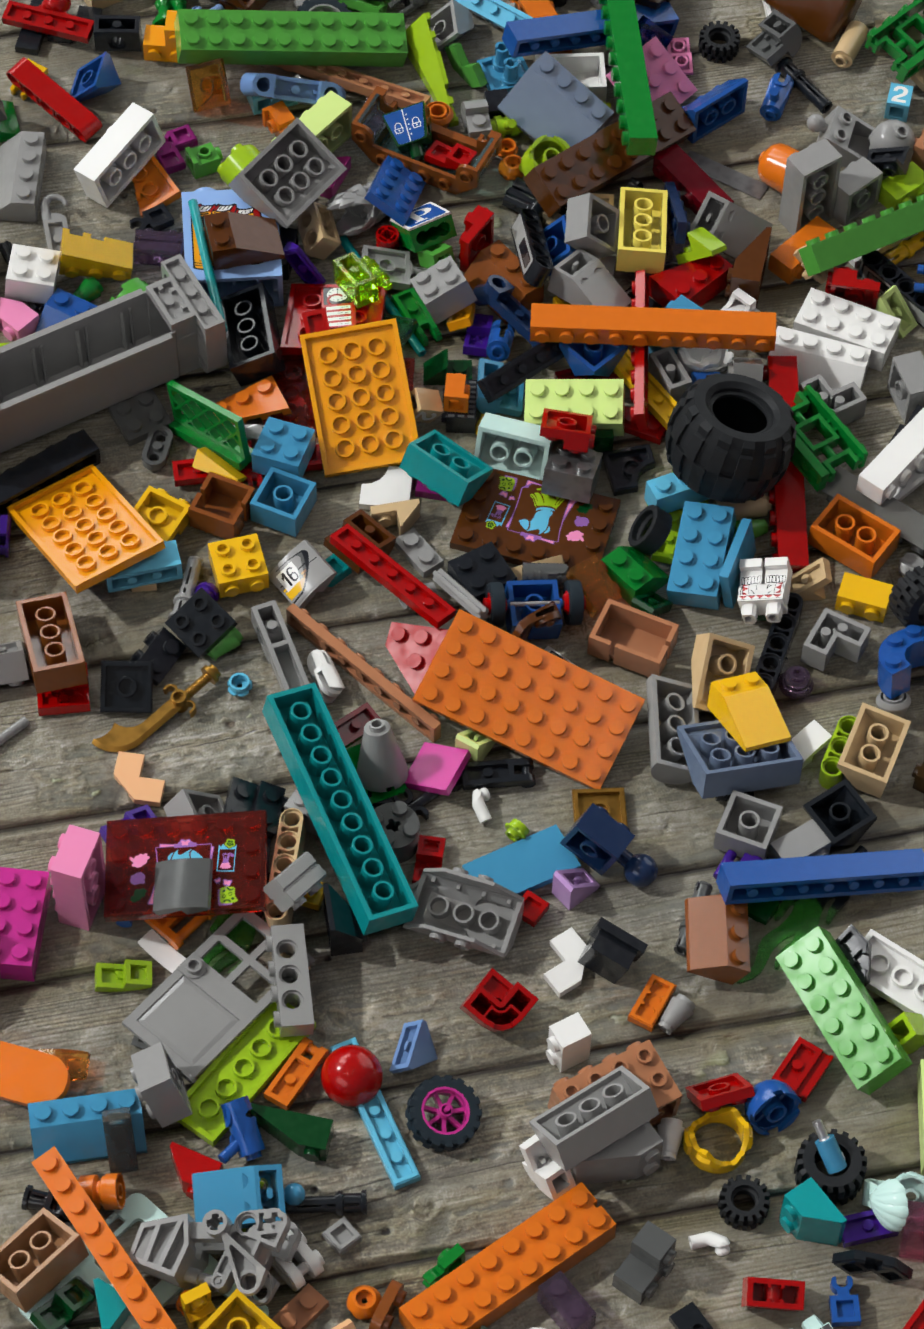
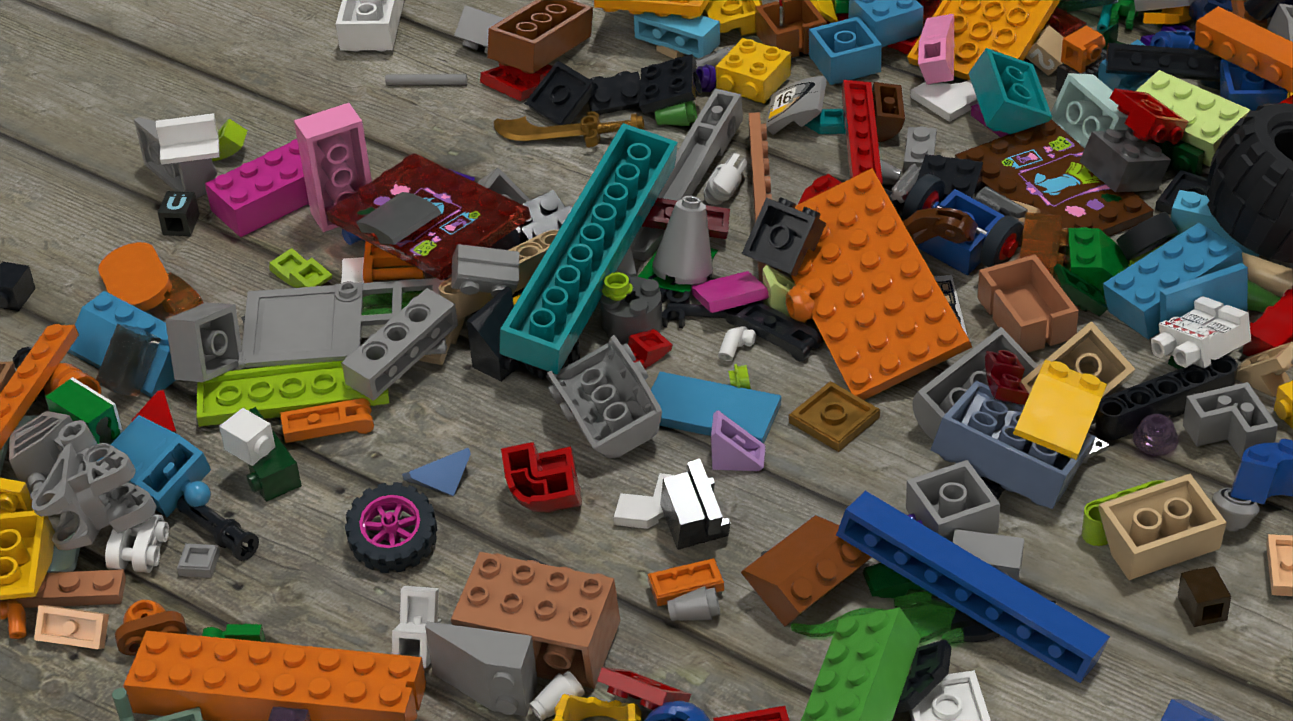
camera: 50 degrees right, 15 degrees down
light nougat tile [114,751,165,807] -> none
blue piece [218,1095,266,1164] -> none
red piece [321,1045,383,1107] -> none
medium azure tile [330,1037,421,1190] -> none
tan slope [370,498,420,536] -> none
red plate [522,890,550,927] -> none
light grey slope [529,1065,659,1171] -> none
white brick [546,1012,592,1072] -> none
dark blue brick [560,803,658,887] -> none
white slope [791,720,832,769] -> none
black slope [803,779,877,847] -> none
none -> green piece [45,377,123,445]
none -> white brick [219,408,275,466]
none -> lime plate [602,272,633,301]
none -> black plate [742,197,826,277]
none -> orange plate [786,284,815,323]
none -> bright pink slope [918,14,954,84]
none -> dark red slope [985,350,1029,405]

